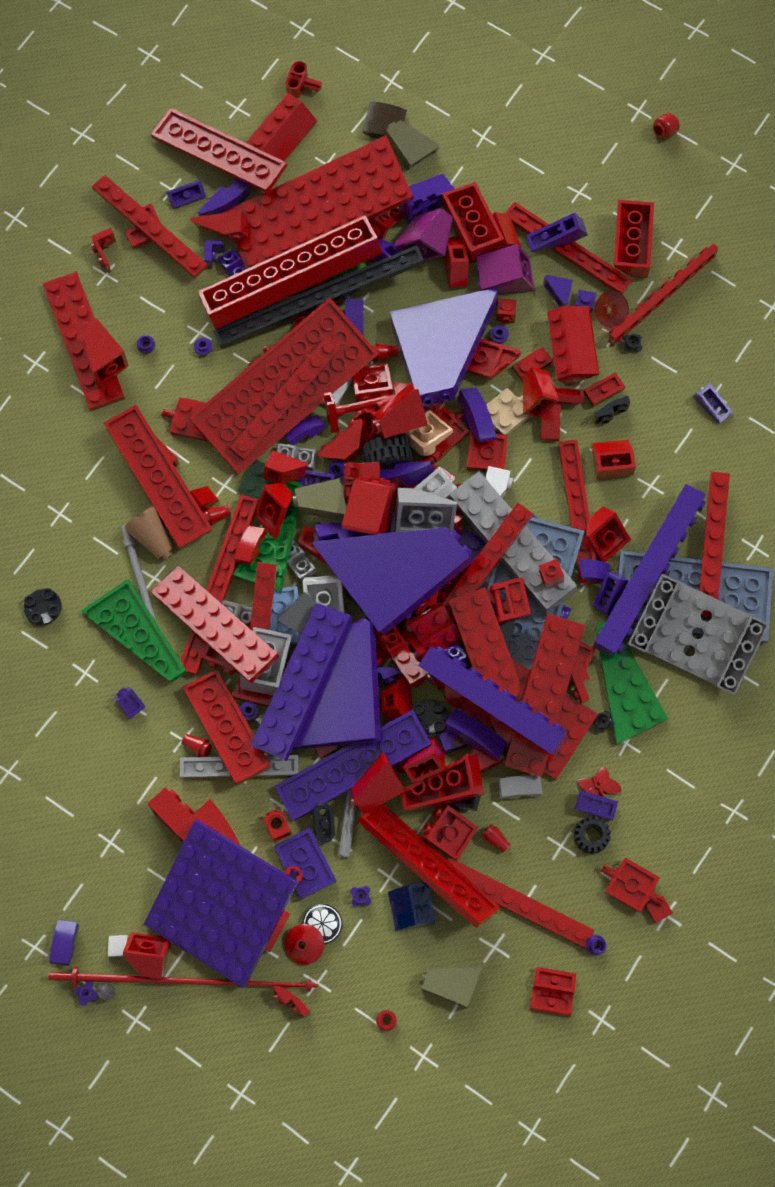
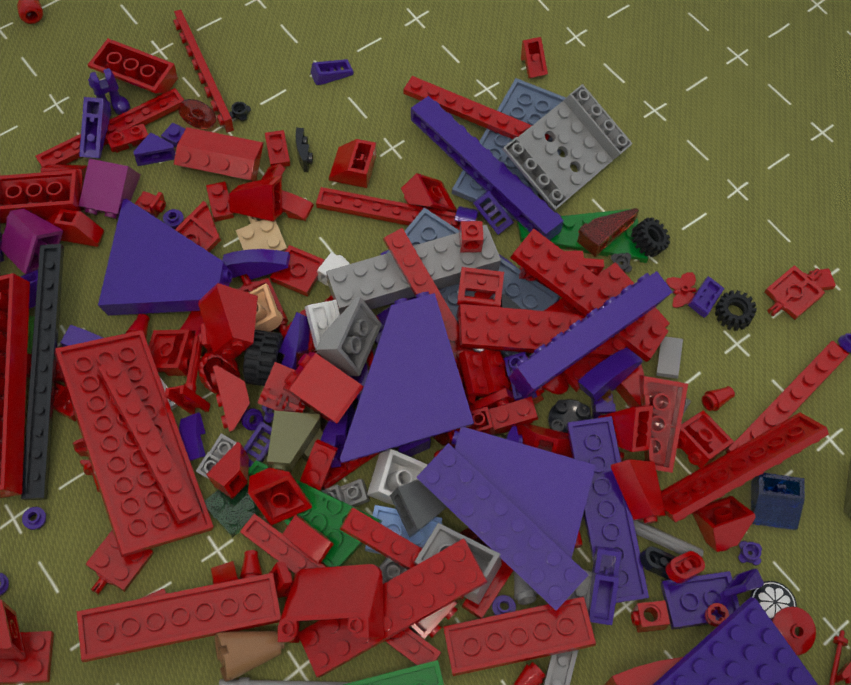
camera: 75 degrees left, 10 degrees down
none -> dark purple piece [88,68,130,118]
none -> red hinge [106,123,148,153]
none -> red bracket [269,562,292,598]
none -> red windscreen [278,564,384,643]
none -> red plate [300,439,338,490]
none -> clear red slope [577,208,639,257]
none -> dark purple slope [588,546,622,625]
none -> black tyre [631,217,670,257]
none -> red plate [666,551,705,583]
none -> red slope [692,496,756,552]
none -> dark purple slope [724,569,764,596]

